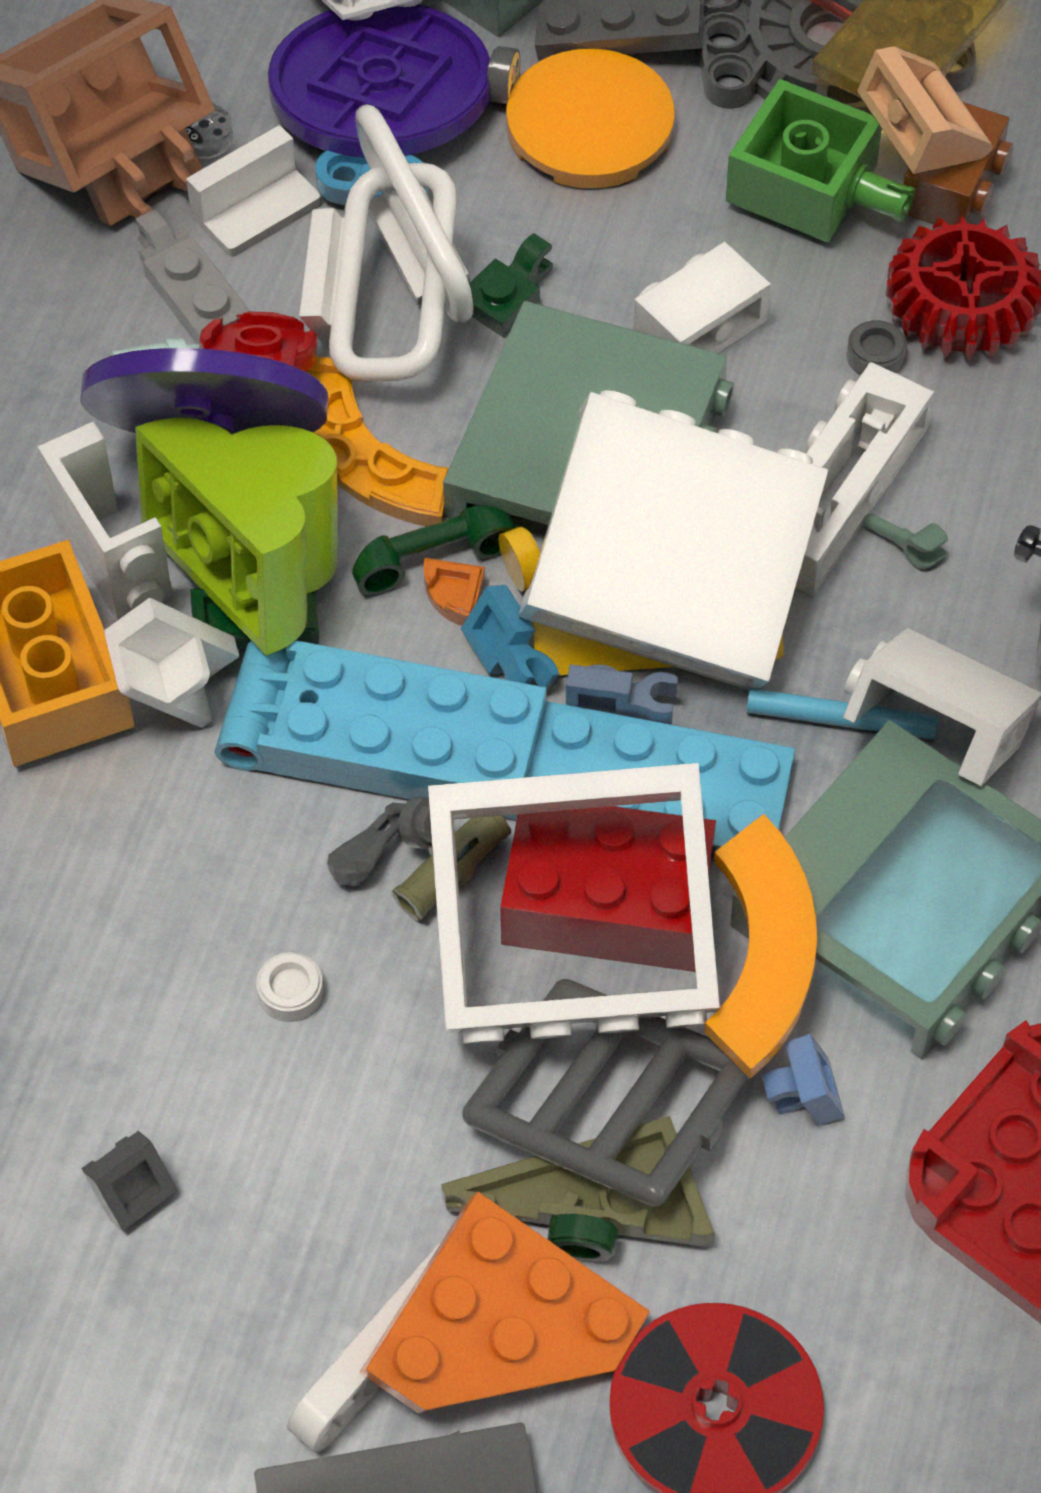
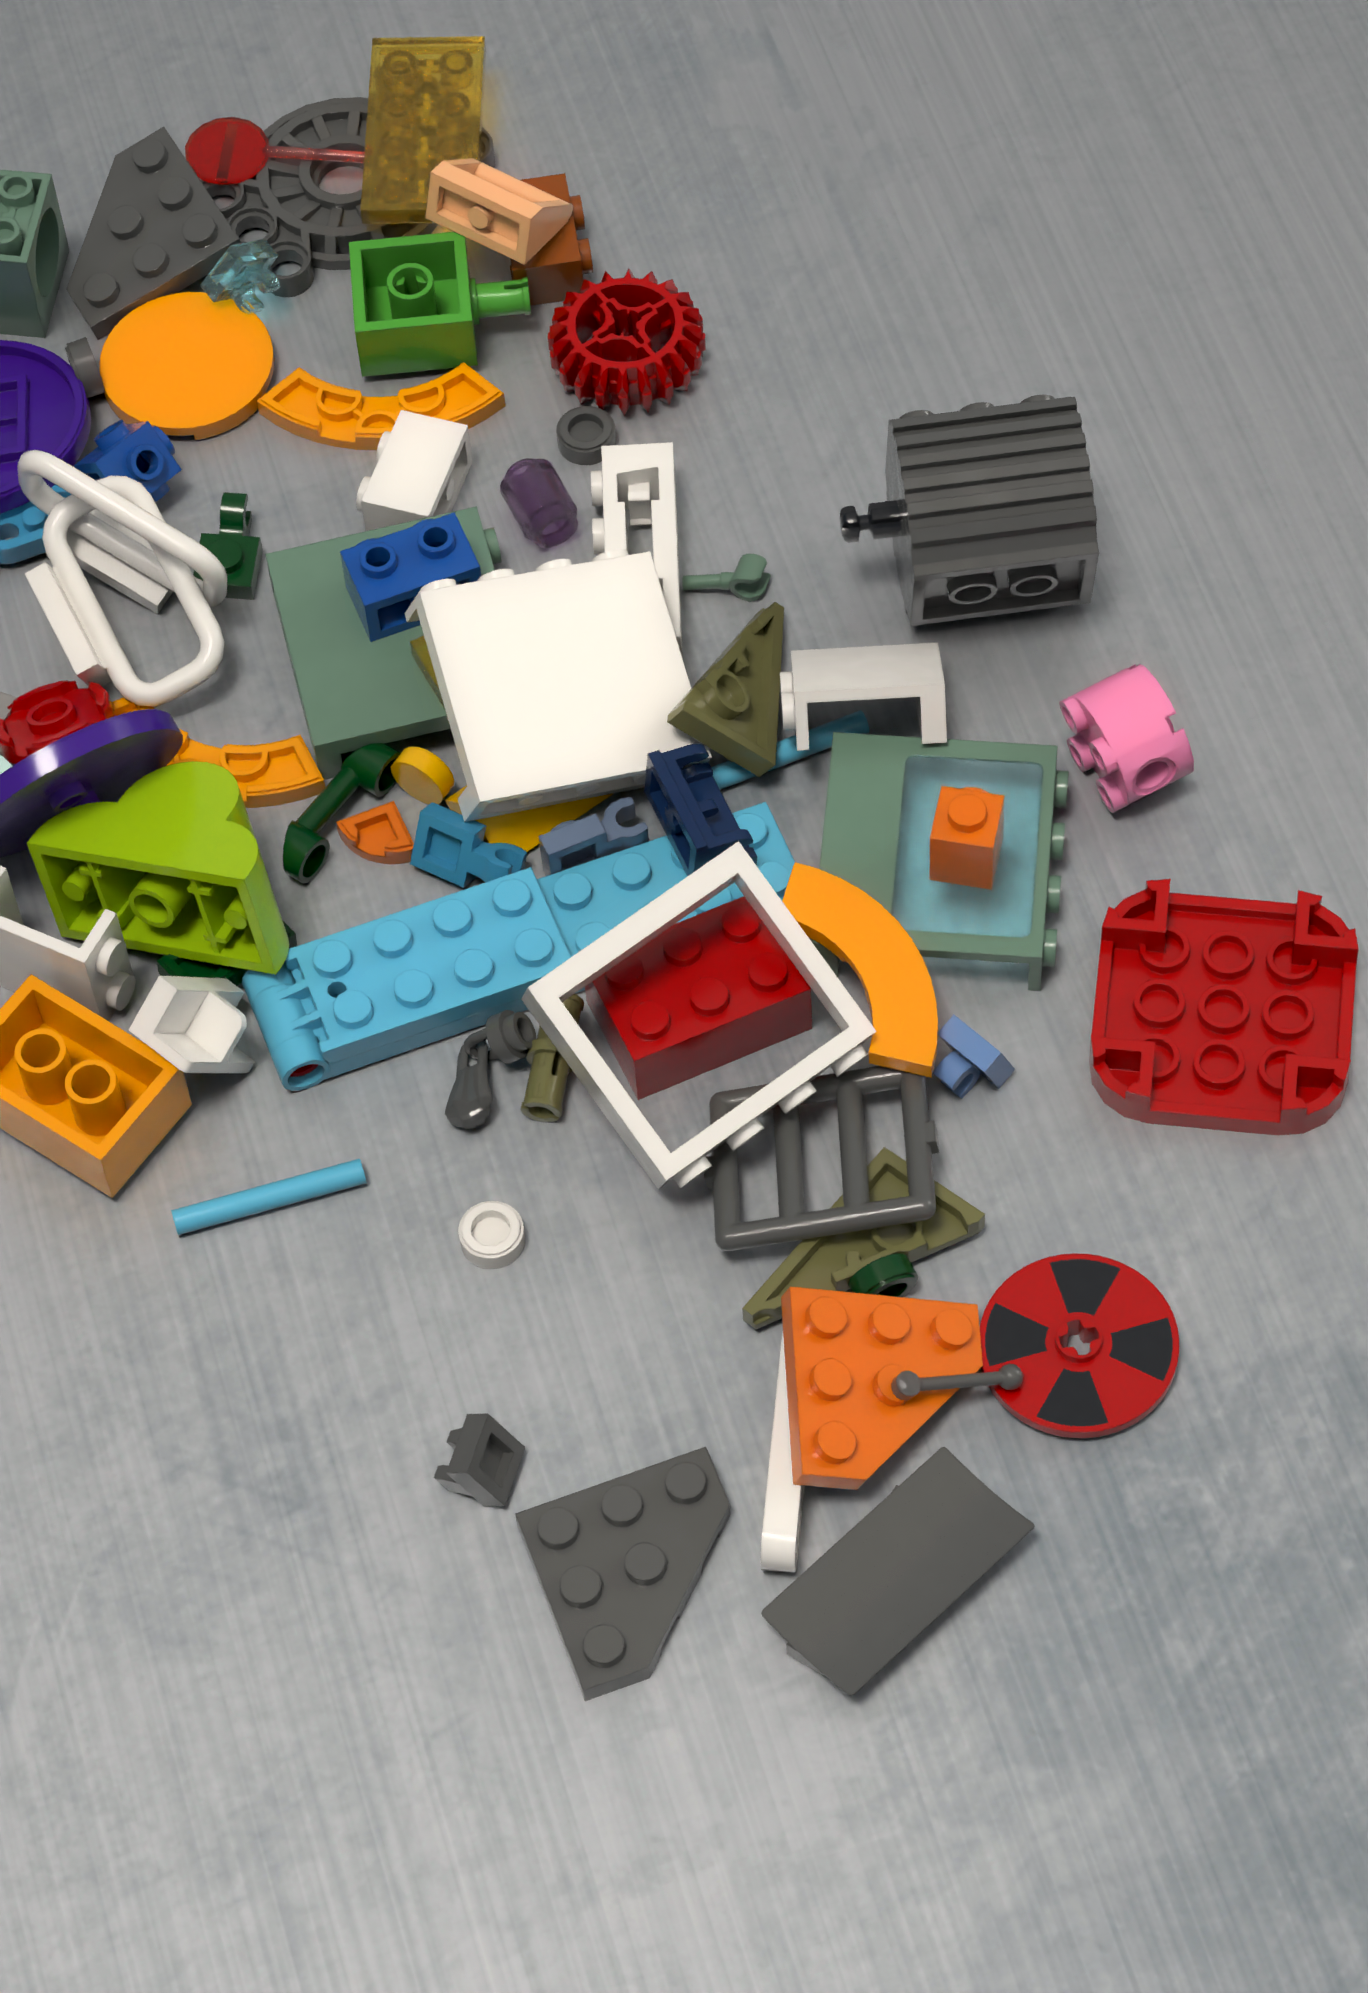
camera: 30 degrees left, 0 degrees up
none -> blue brick [74,420,182,502]
none -> medium azure bar [171,1158,367,1235]
none -> clear light blue tile [200,239,281,314]
none -> light orange tile [257,362,505,450]
none -> blue brick [340,512,481,642]
none -> clear purple brick [500,458,578,548]
none -> dark grey plate [515,1446,731,1701]
none -> dark blue hinge [644,744,757,876]
none -> olive wing [667,602,784,777]
none -> dark grey hinge [891,1364,1023,1401]
none -> orange brick [929,786,1005,890]

